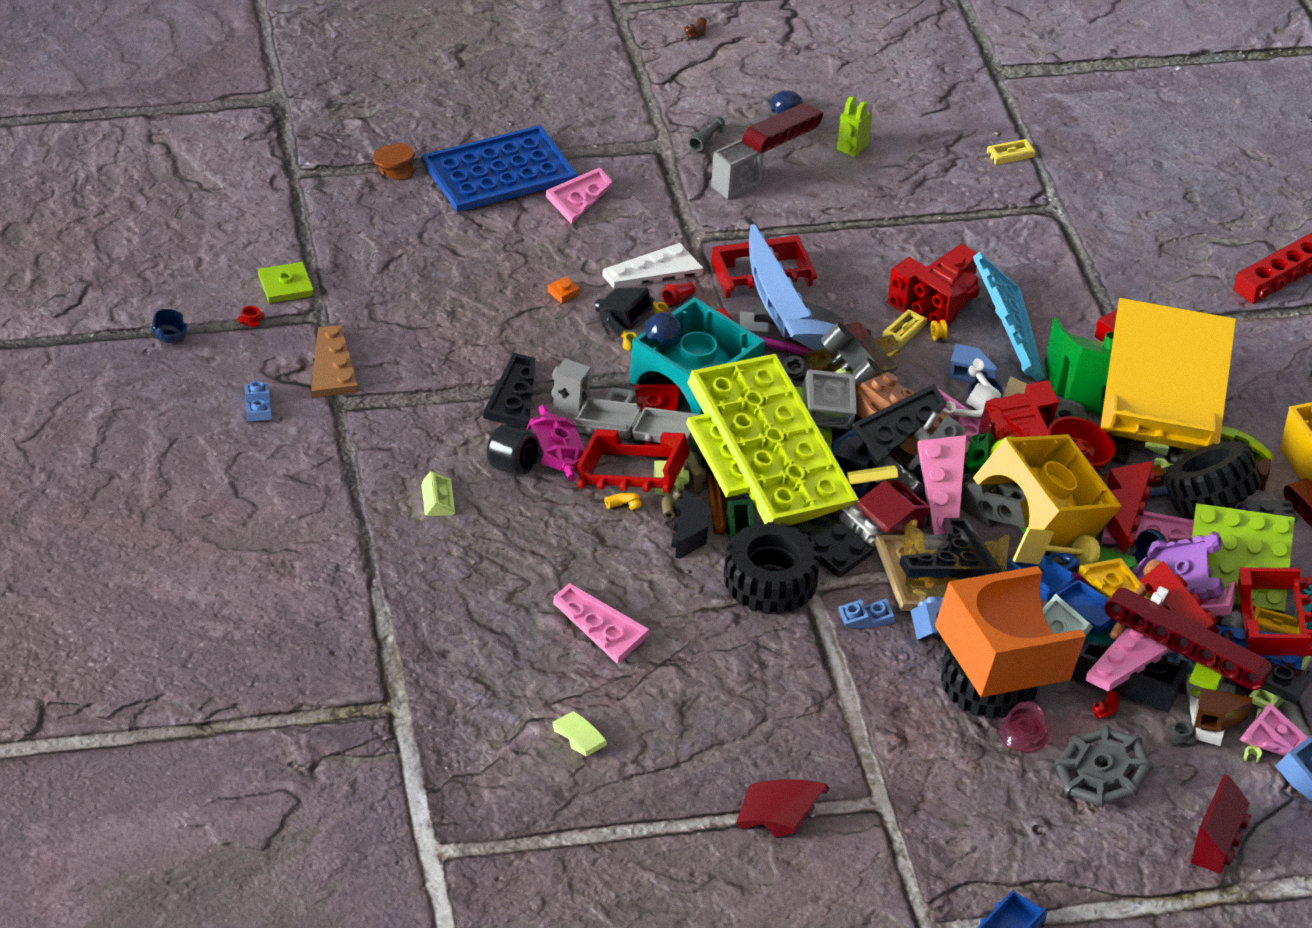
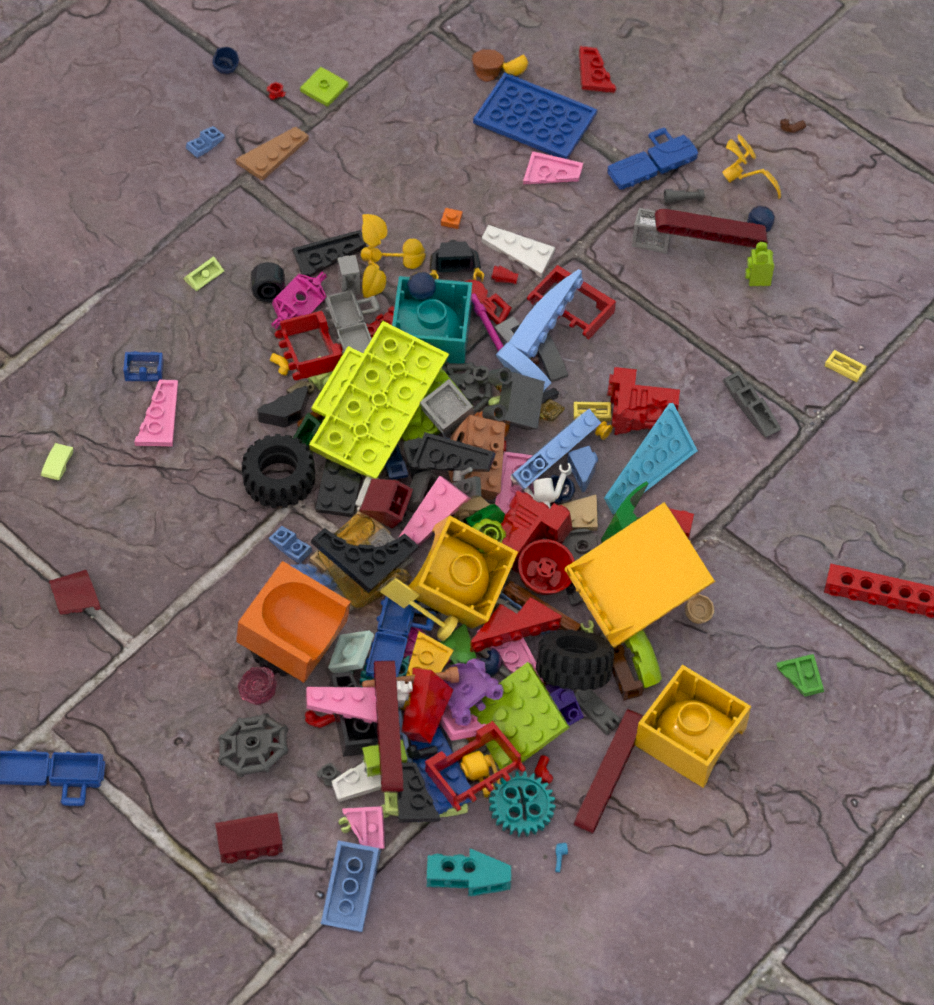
camera: 55 degrees right, 15 degrees up
light yellow tile [847,465,898,485] -> none
reddish brown slope [1194,688,1253,732] -> none
none -> blue window [123,351,164,381]
none -> yellow plant [361,214,425,298]
none -> yellow head [460,751,491,781]
none -> yellow hair [502,54,528,76]
none -> light blue slope [512,409,601,490]
none -> red wing [579,46,616,93]
none -> blue piece [607,127,698,190]
none -> yellow plant [722,134,781,199]
none -> dark grey slope [723,371,781,438]

